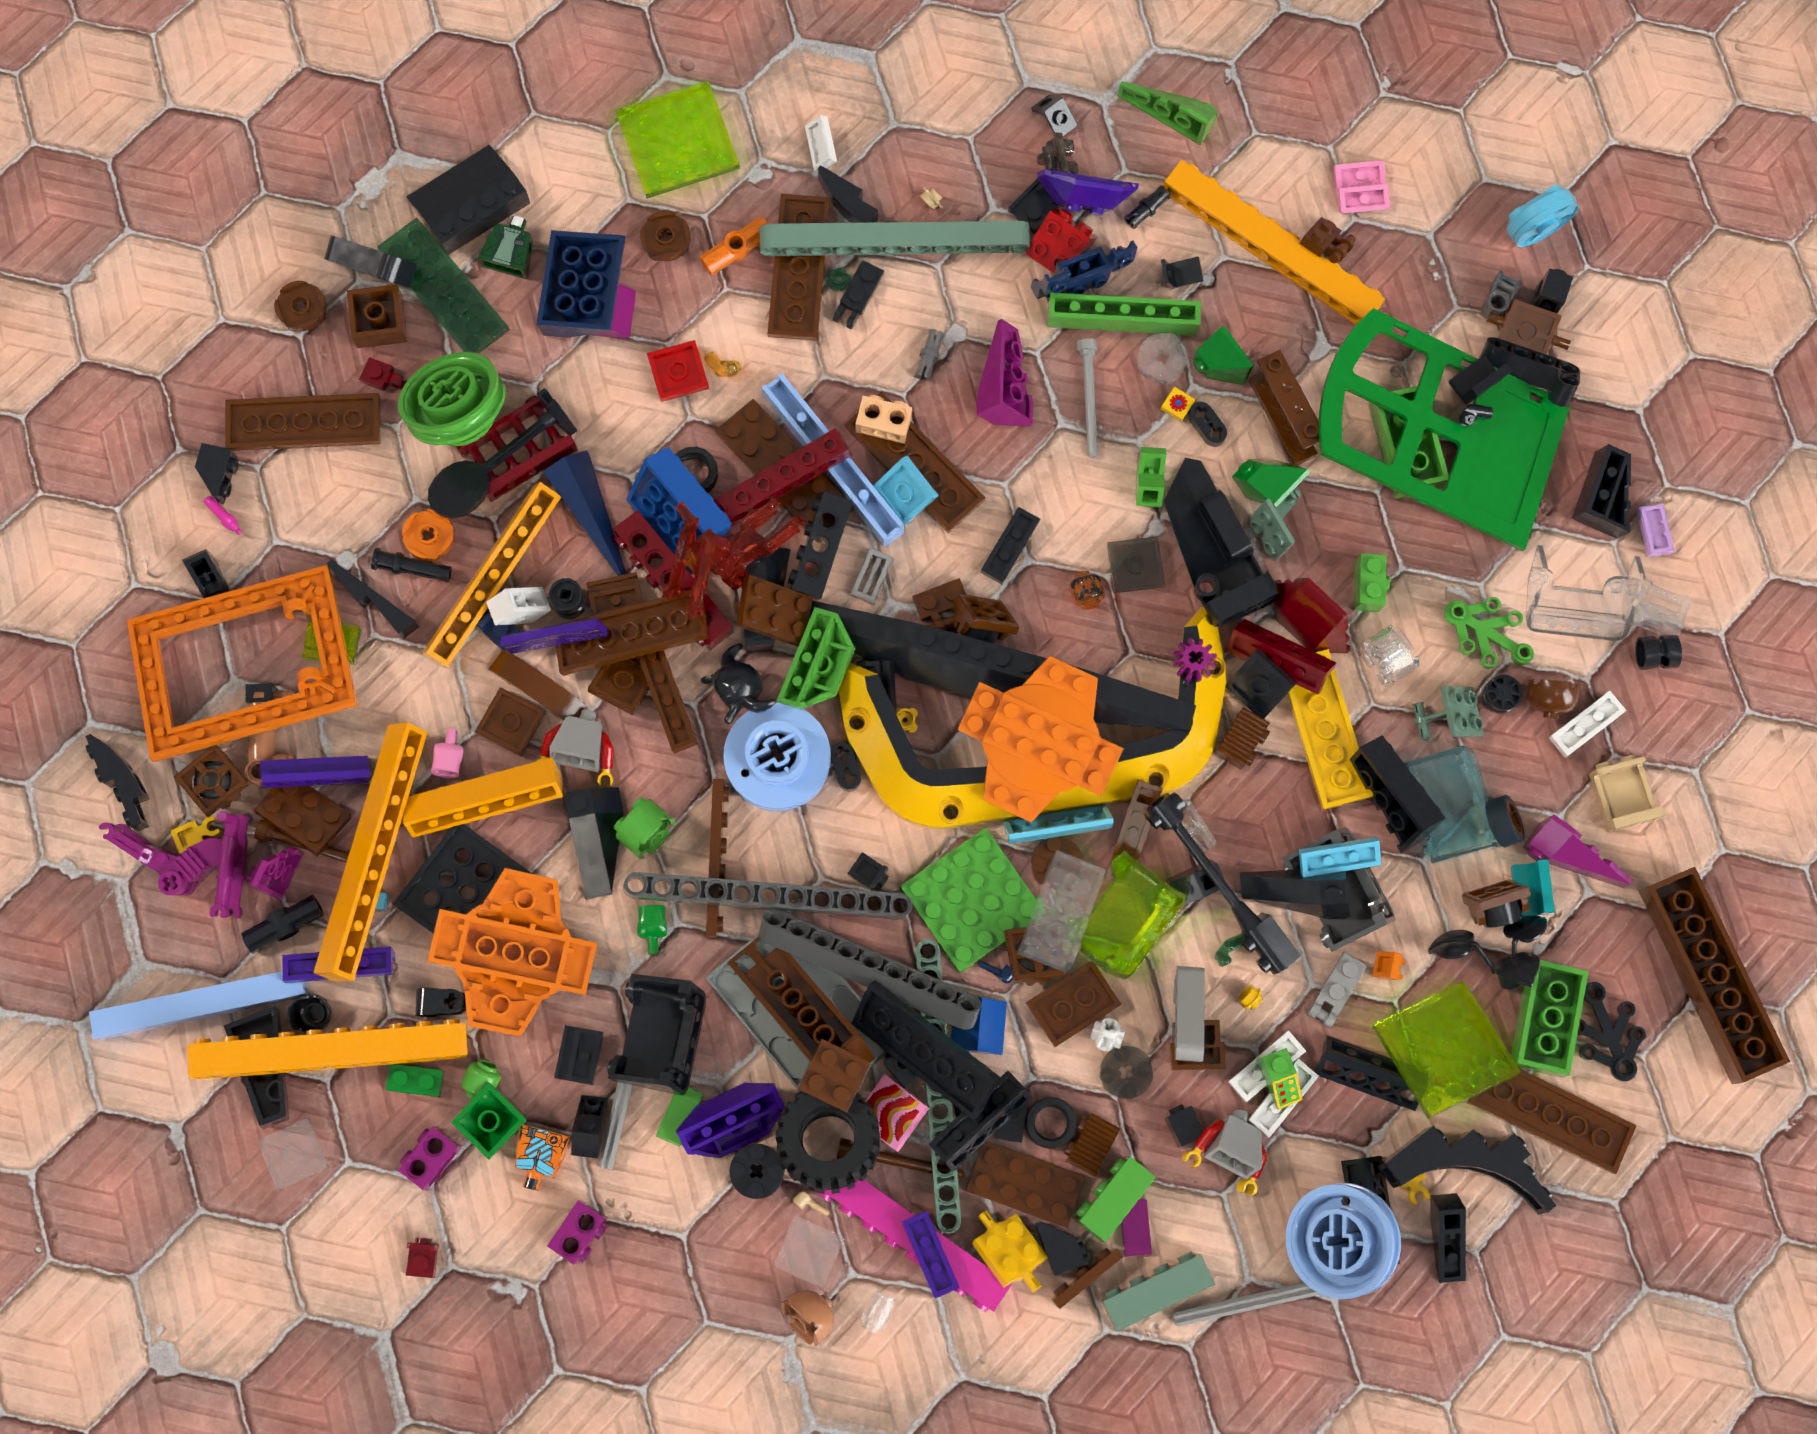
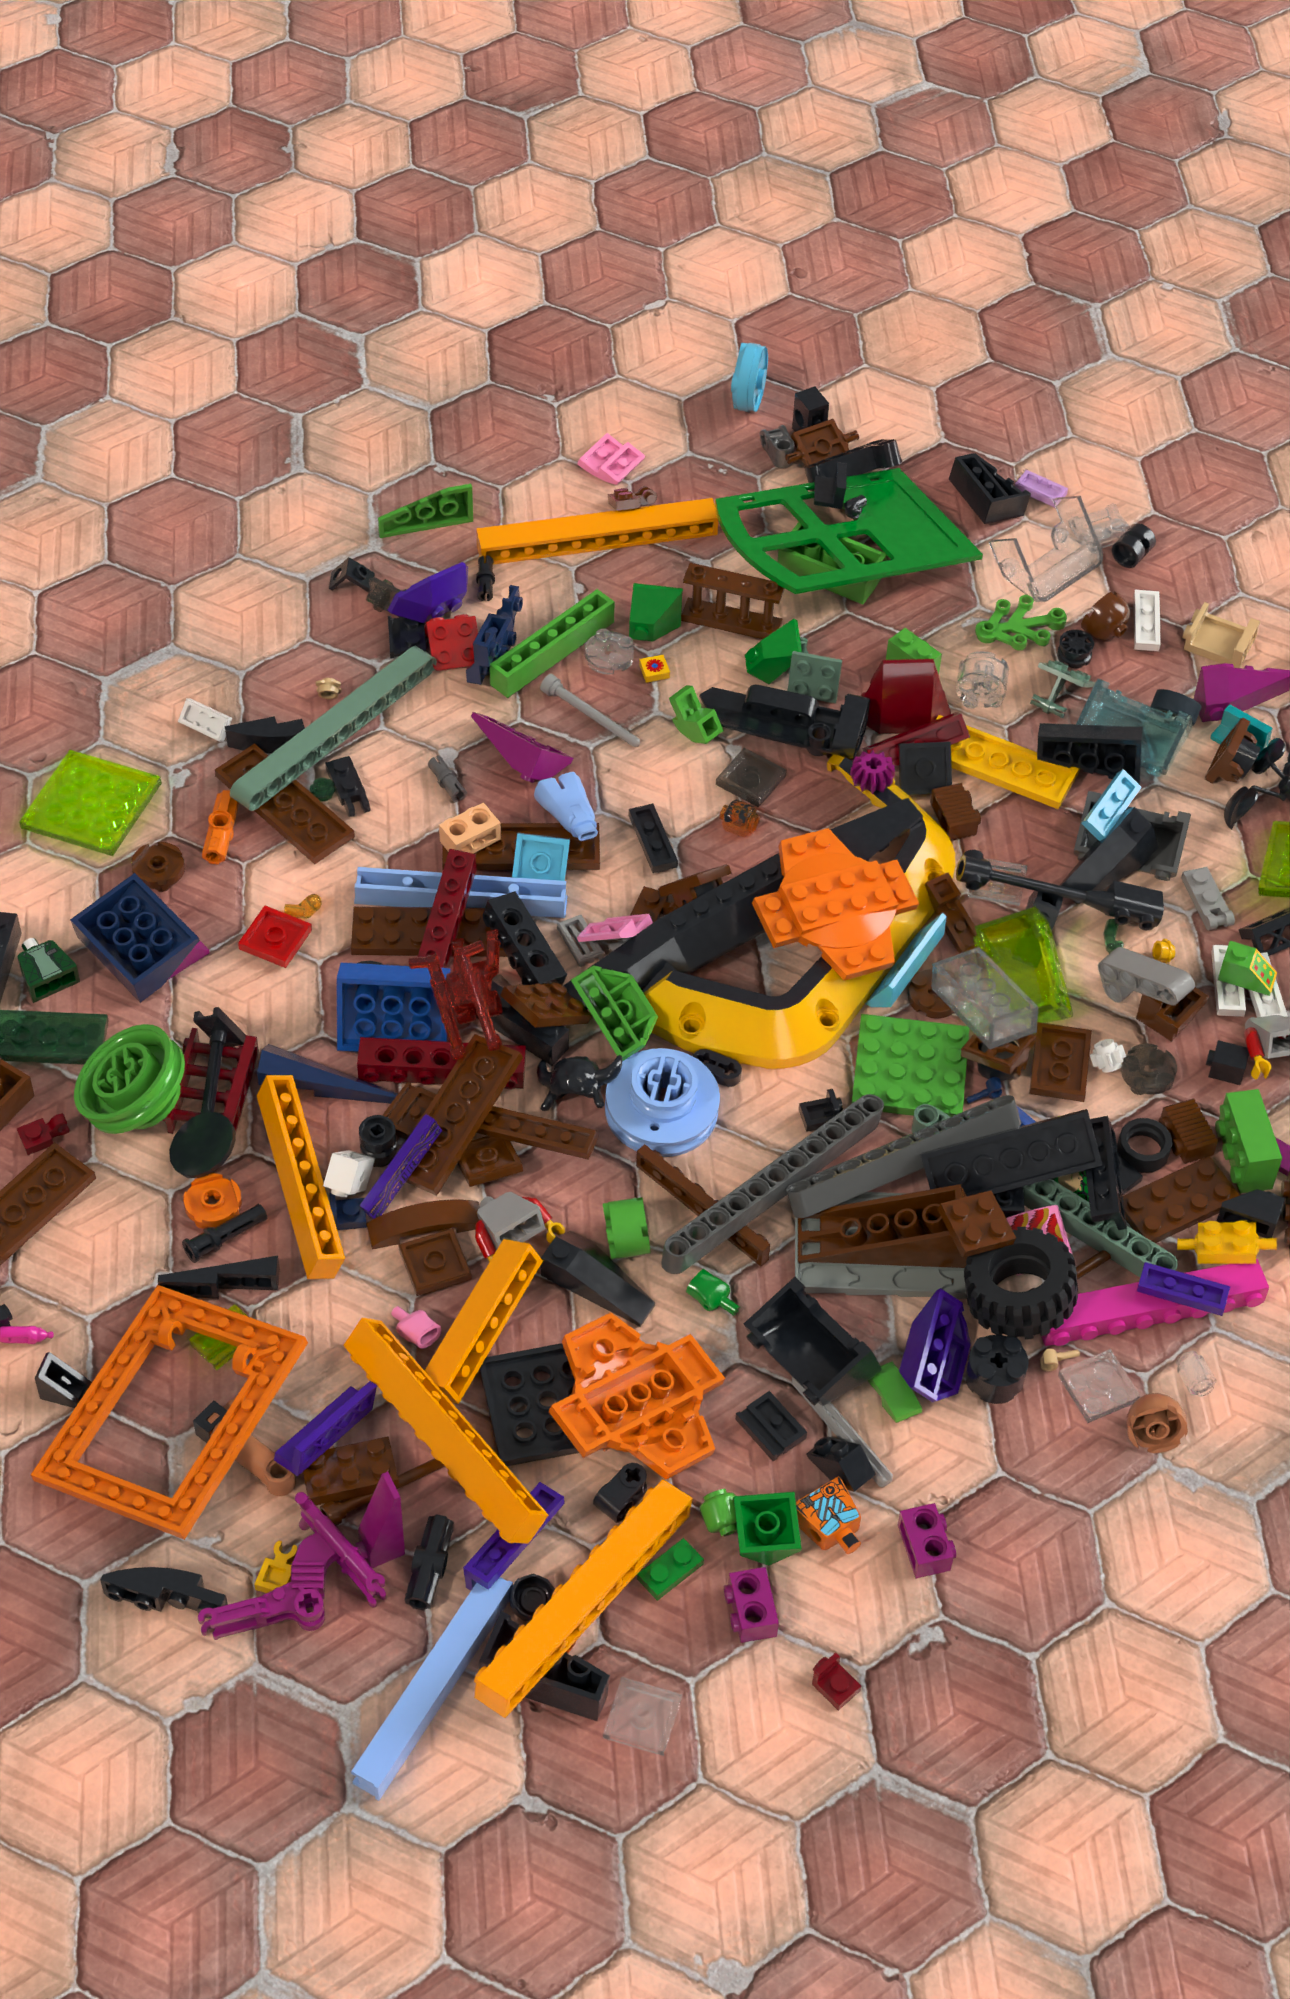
camera: 45 degrees left, 25 degrees down
reddish brown piece [174,745,250,818] -> none
black bracket [1161,256,1204,289] -> none
black beam [1188,402,1227,447] -> none
orange tile [1372,951,1406,980] -> none
none -> light blue piece [534,772,598,841]
none -> bright pink slope [577,914,653,942]

